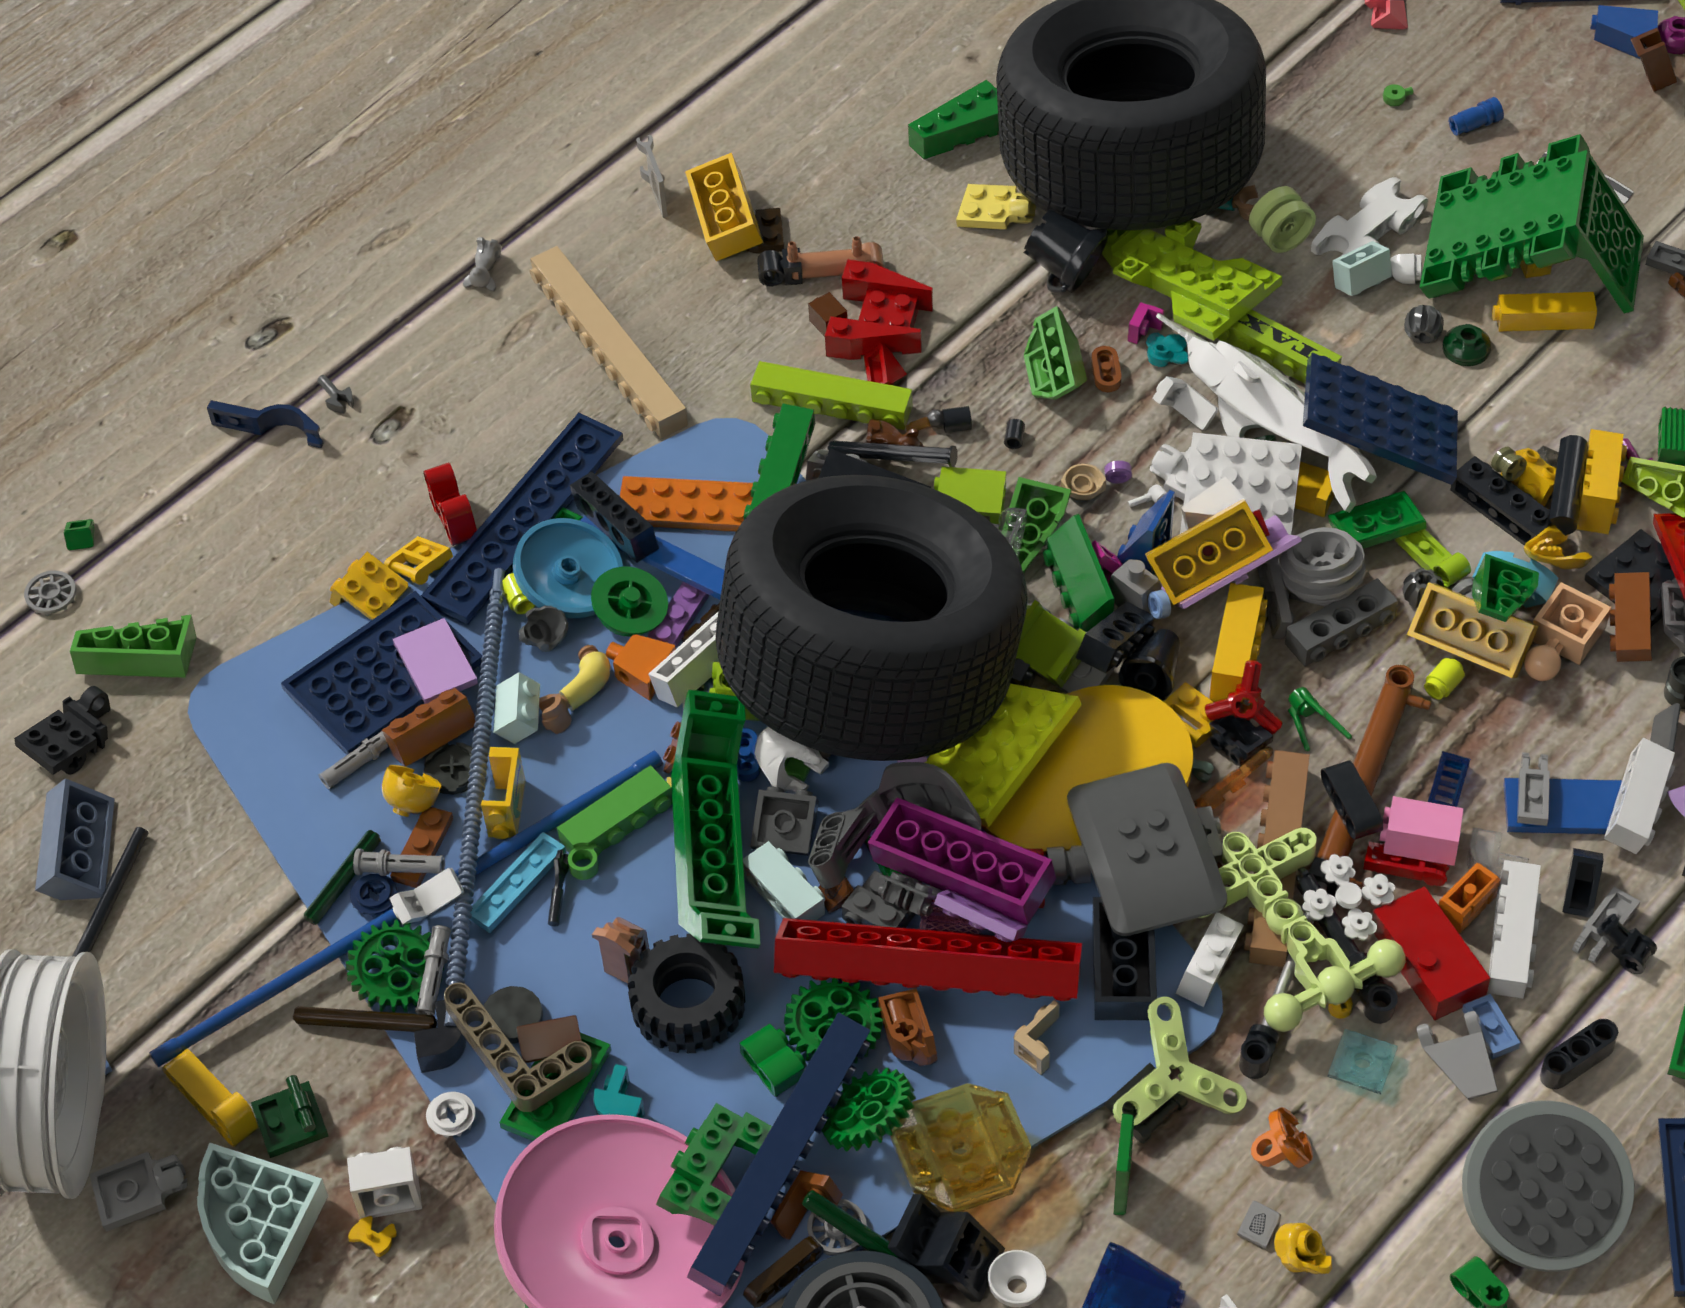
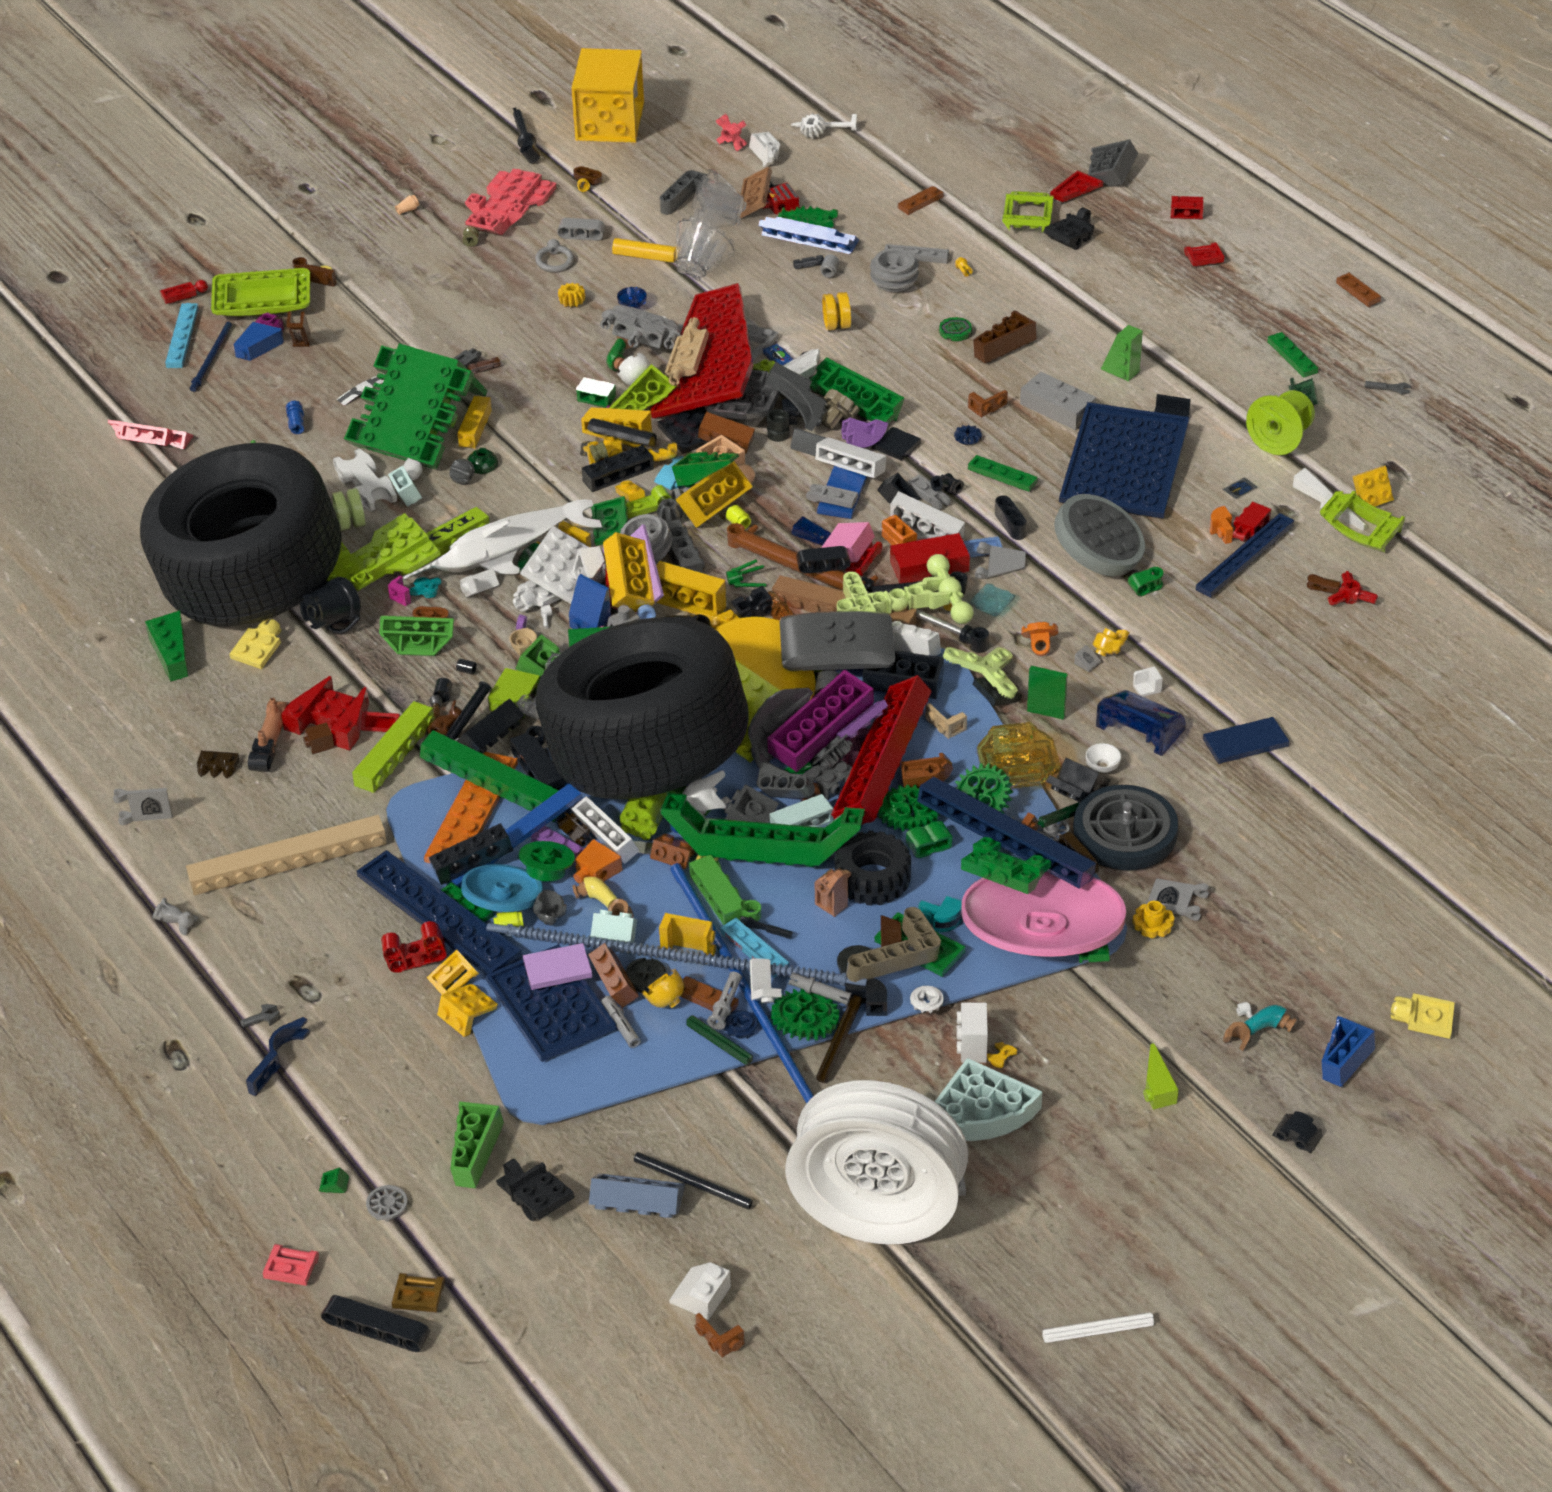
camera: 80 degrees left, 10 degrees down
dark green plate [250,1075,329,1158] -> none
yellow brick [685,152,763,261] -> none
red bush [1205,660,1283,735] -> none
white plant [1302,854,1395,941] -> none
dark blue plate [1303,353,1458,485] -> none
clear brick [1467,827,1529,878] -> none
none -> yellow plate [615,480,645,502]

